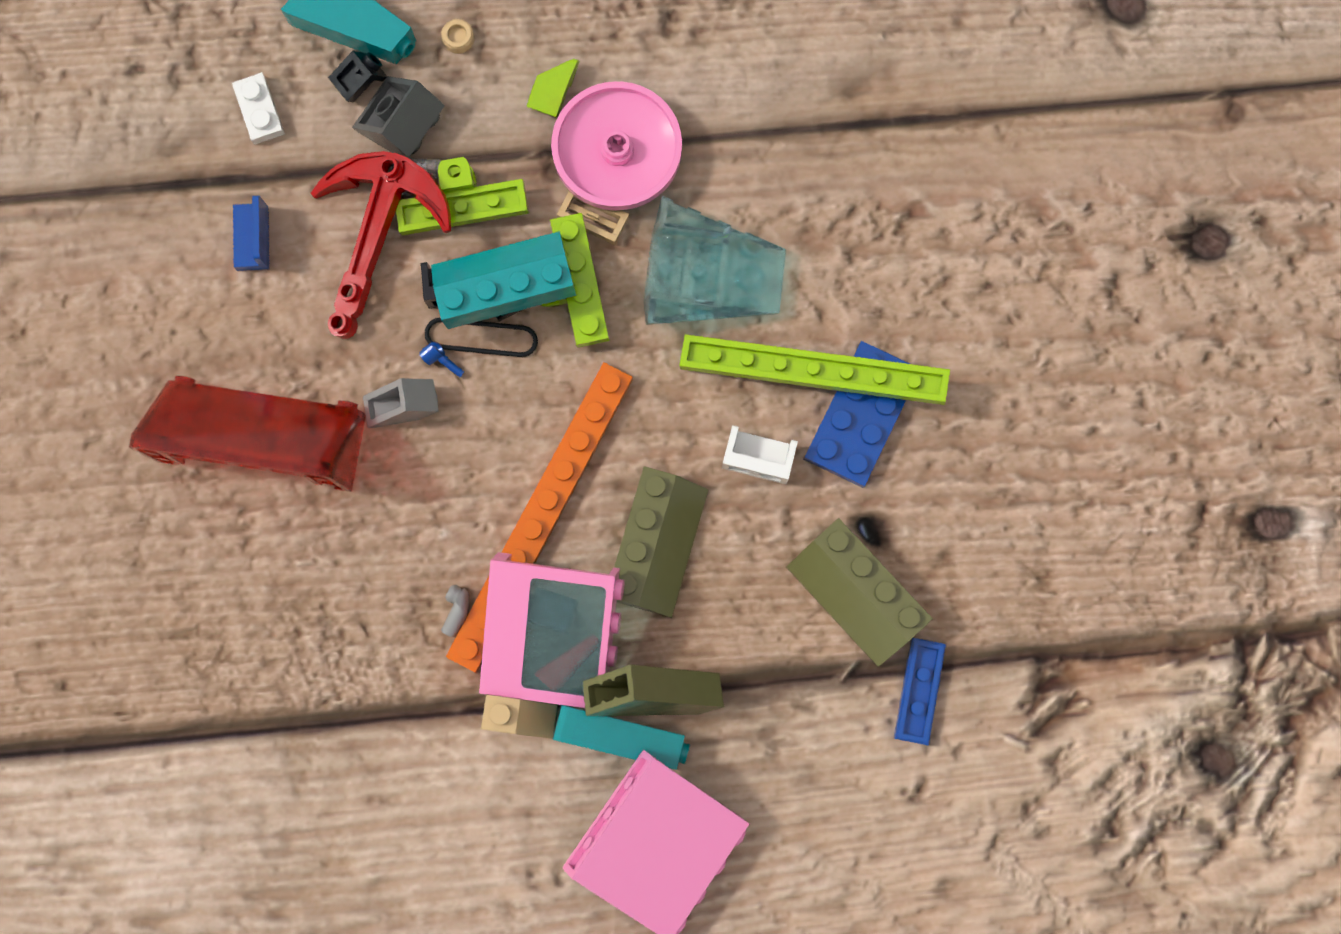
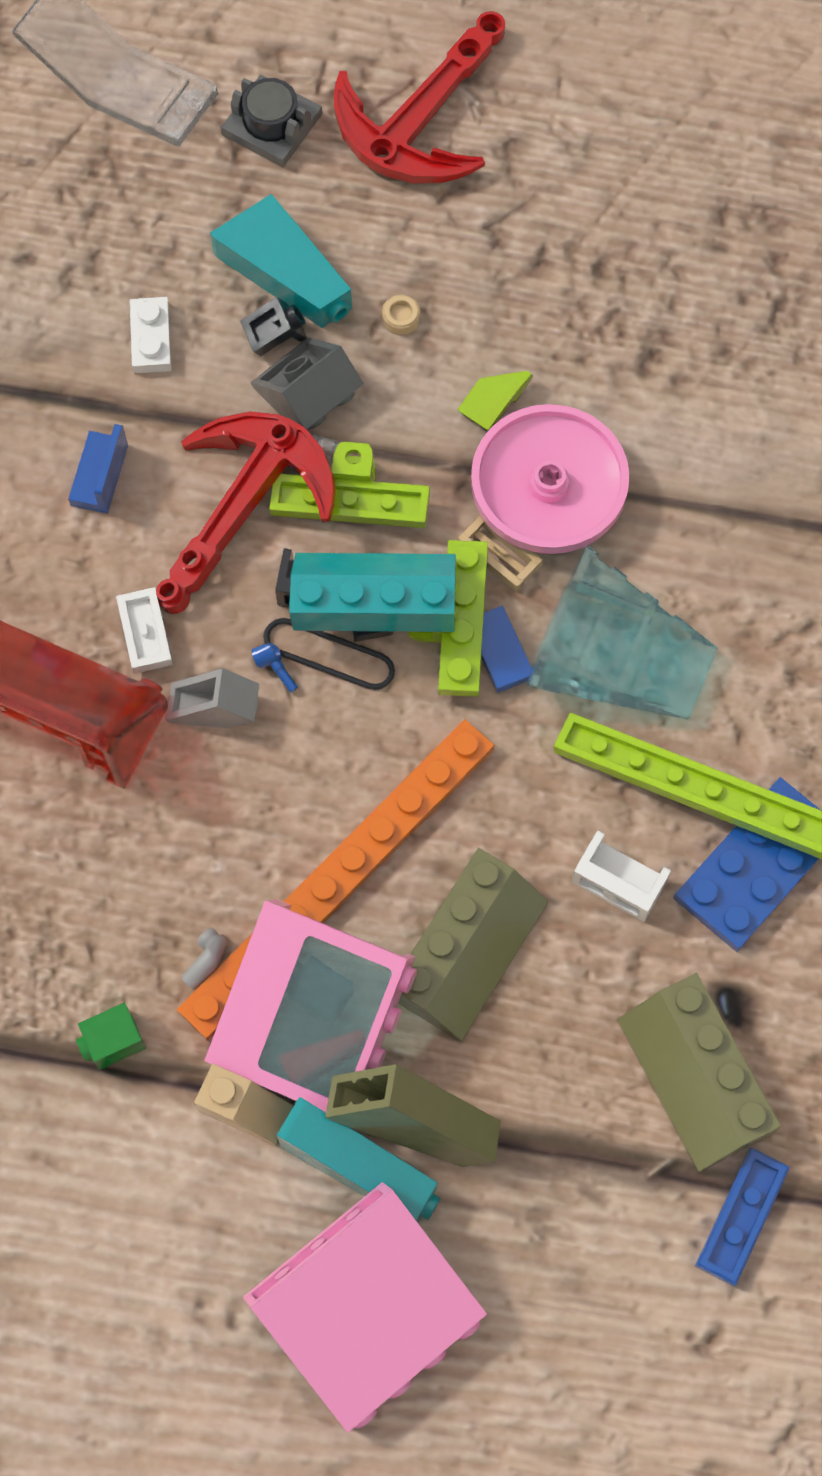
camera: 15 degrees right, 10 degrees down
none -> green brick [76,1002,147,1070]
none -> white plate [116,587,173,674]
none -> blue tile [481,605,534,693]

